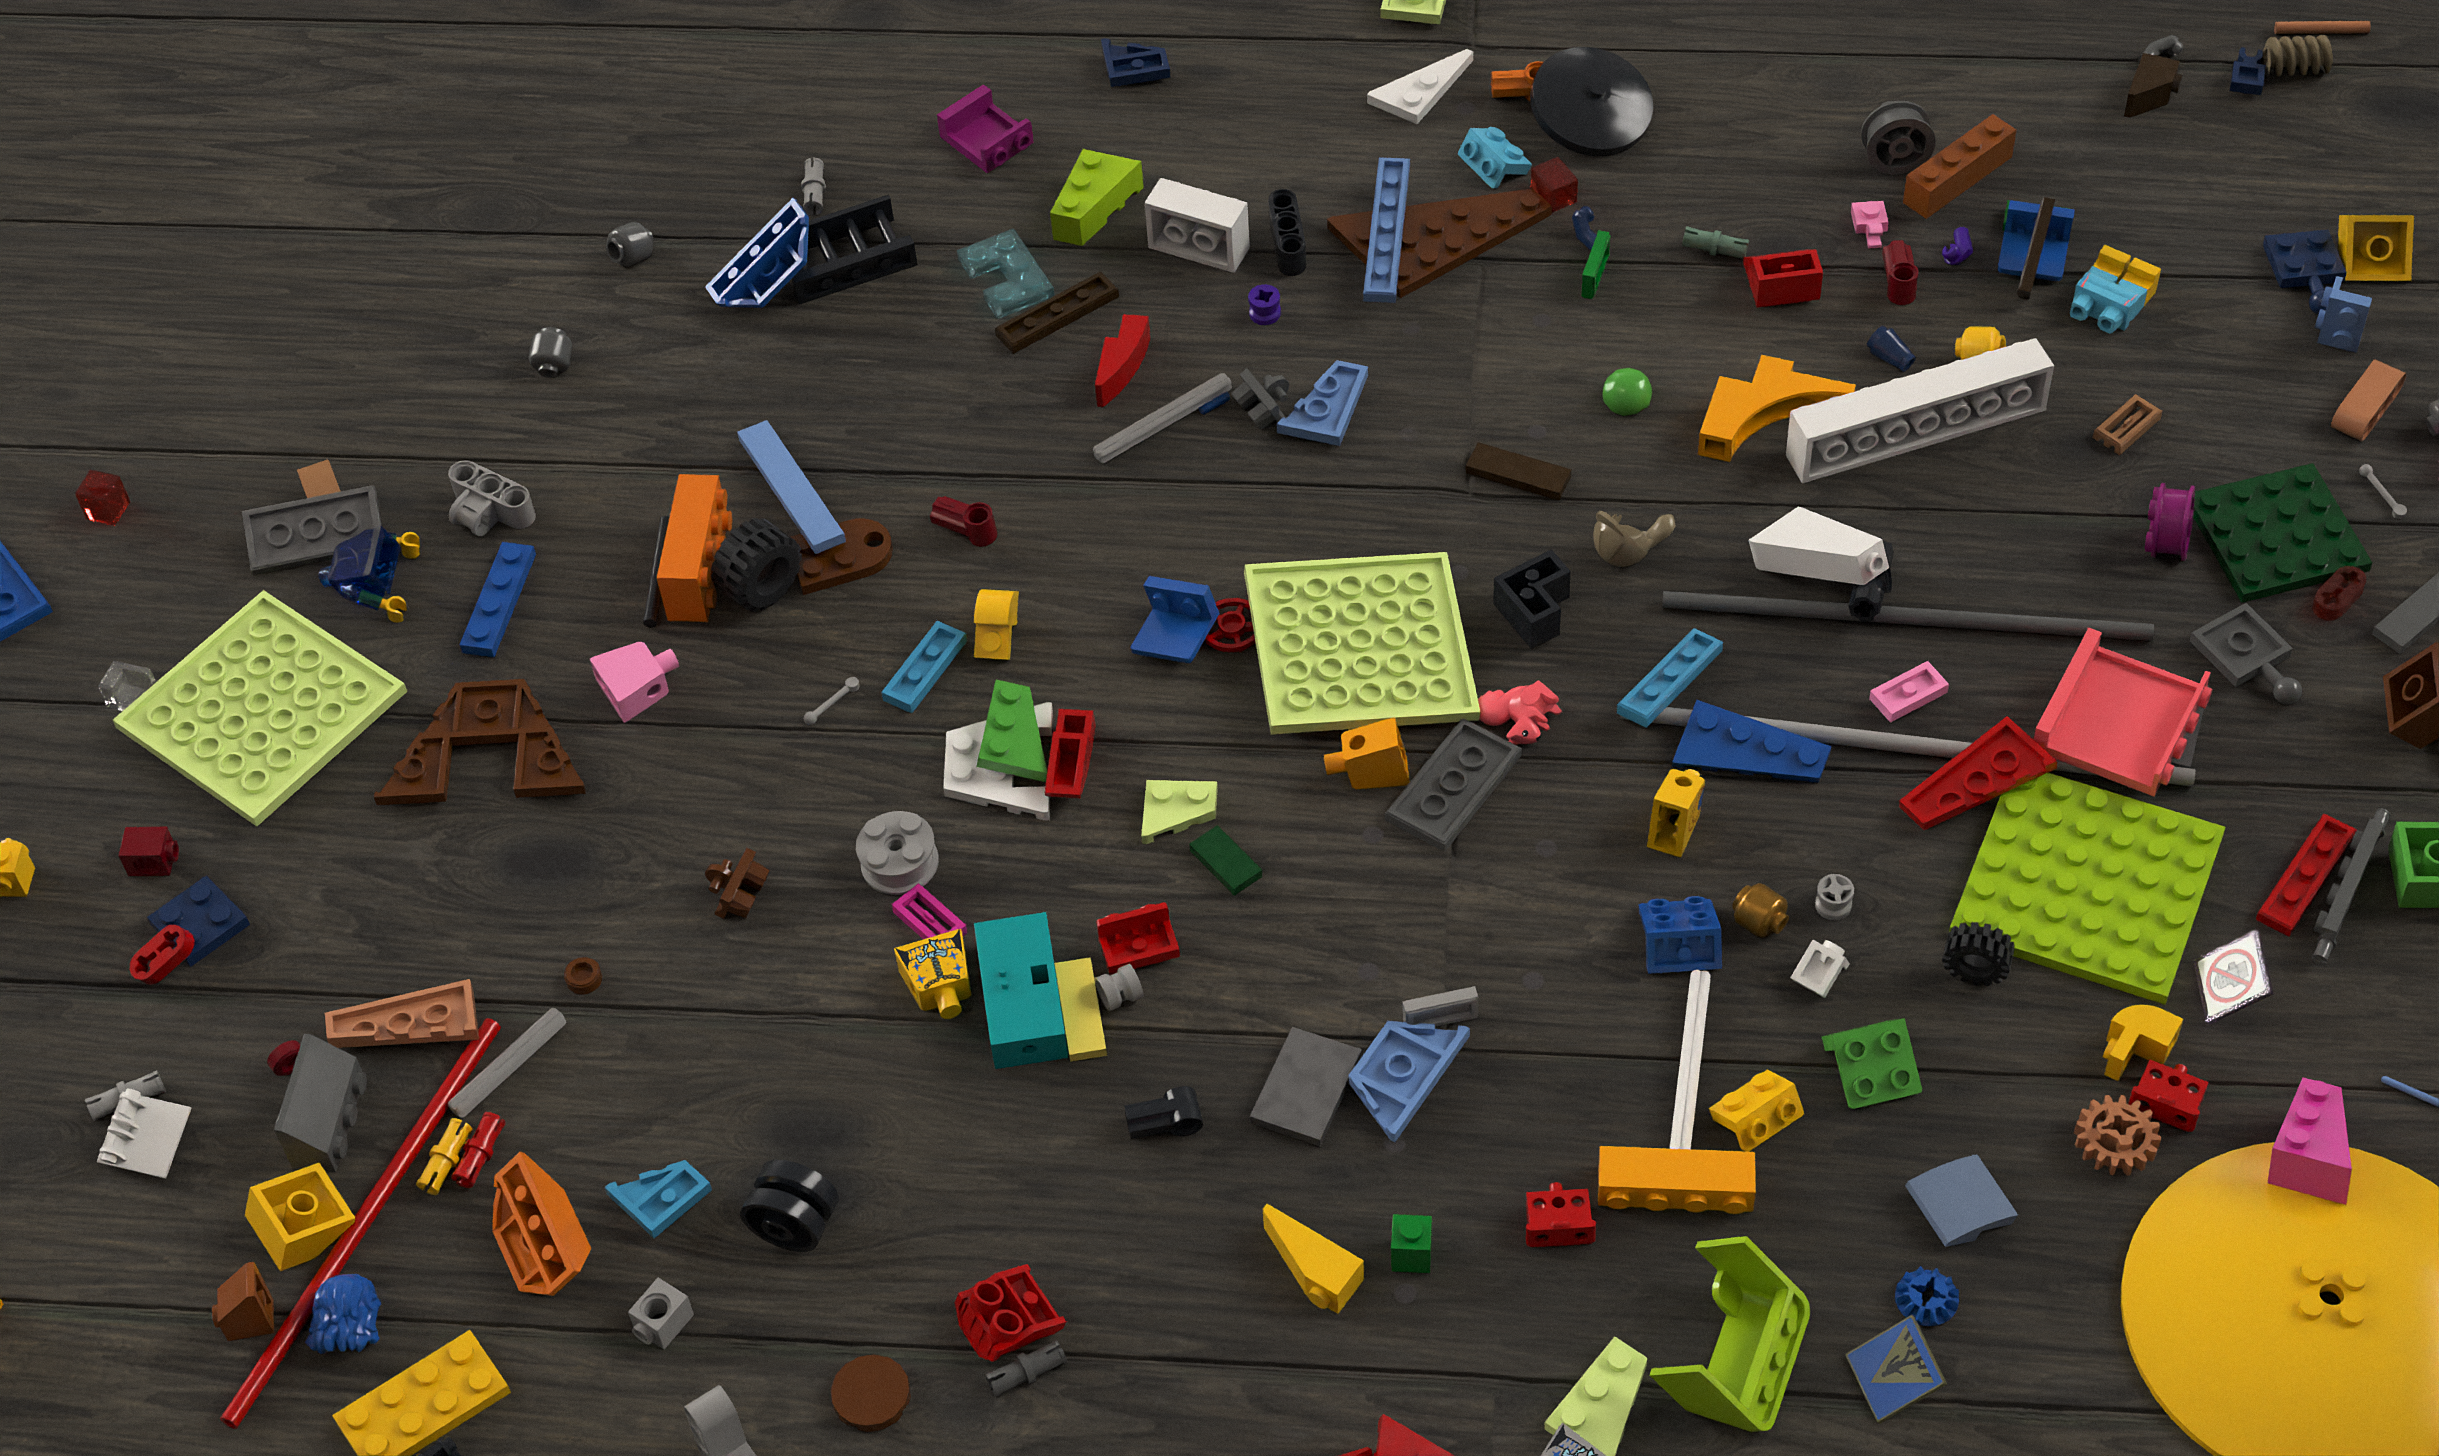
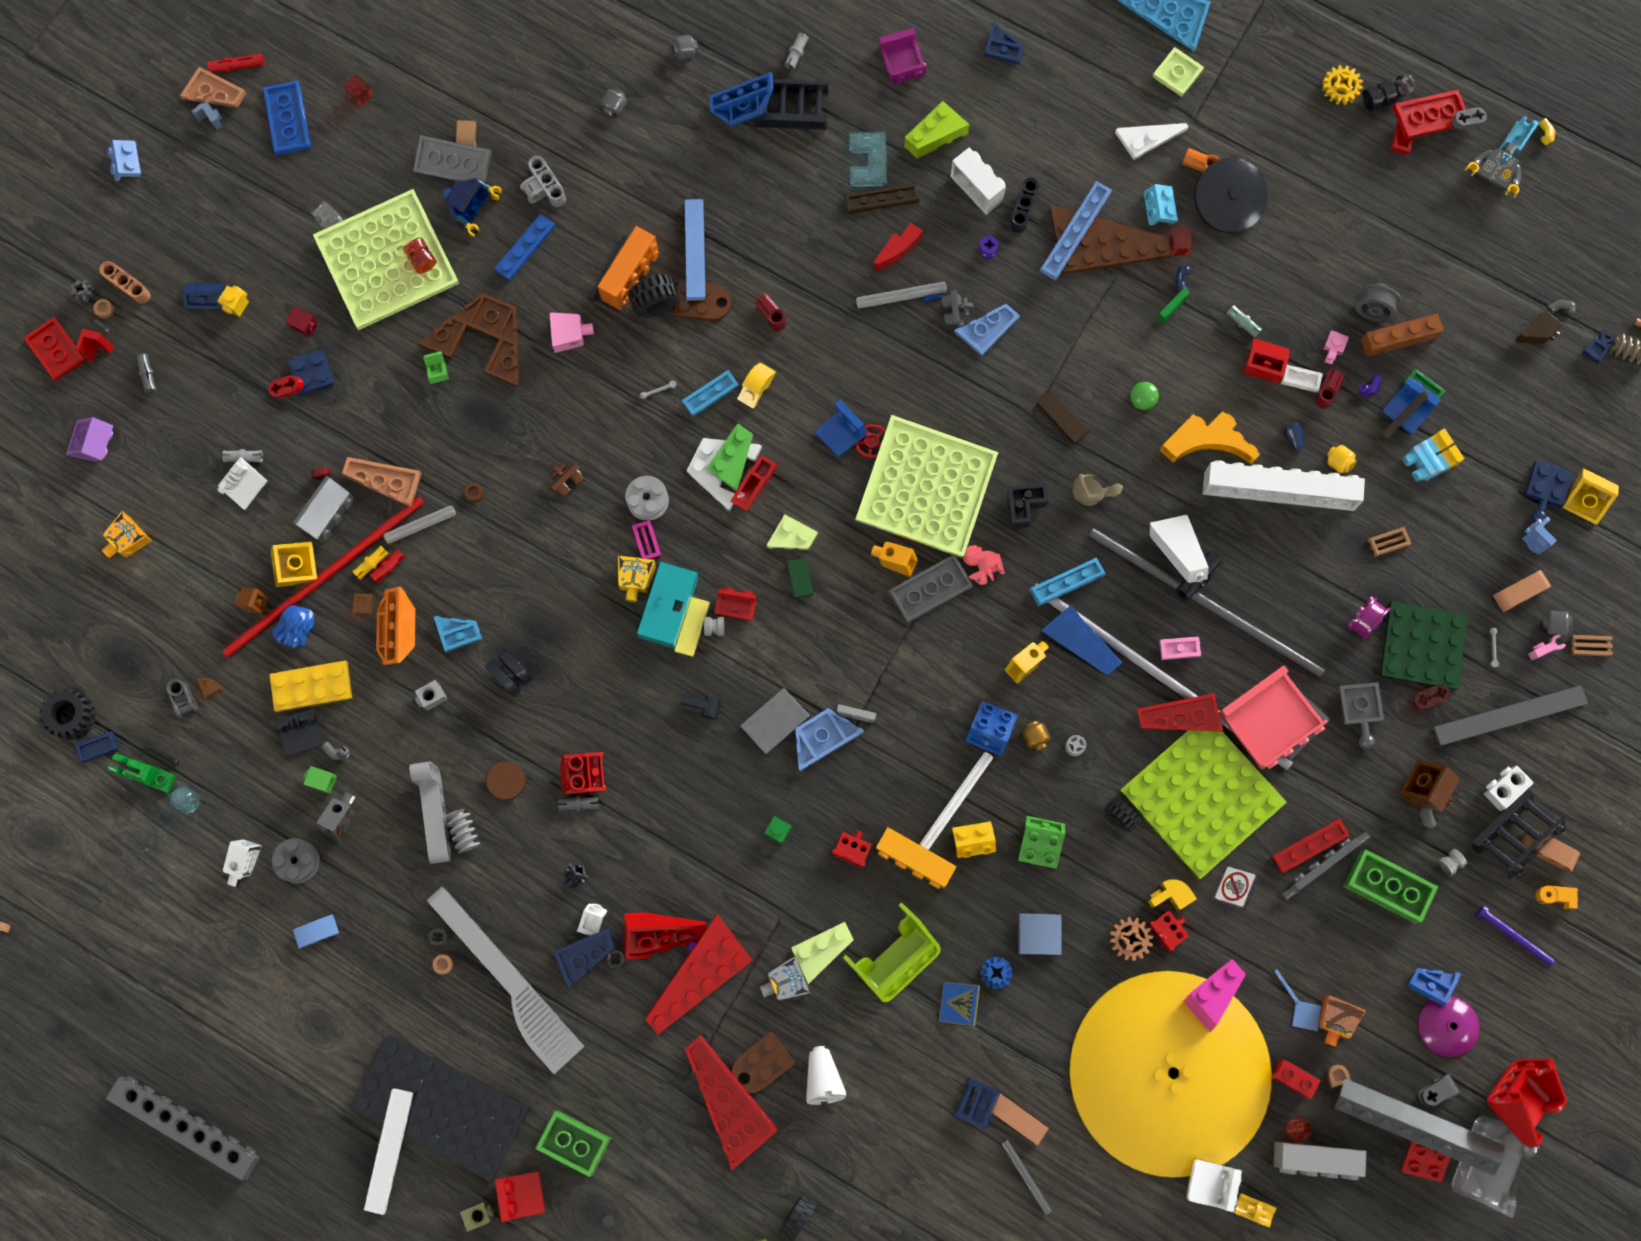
camera: 25 degrees right, 25 degrees up
yellow slope [1263,1204,1364,1314] -> none
white bracket [1790,940,1850,998] -> none
none -> clear orange tile [352,594,374,614]
none -> clear red wheel [403,238,437,274]
none -> bright green bracket [423,352,448,384]
none -> white plate [1281,365,1323,393]

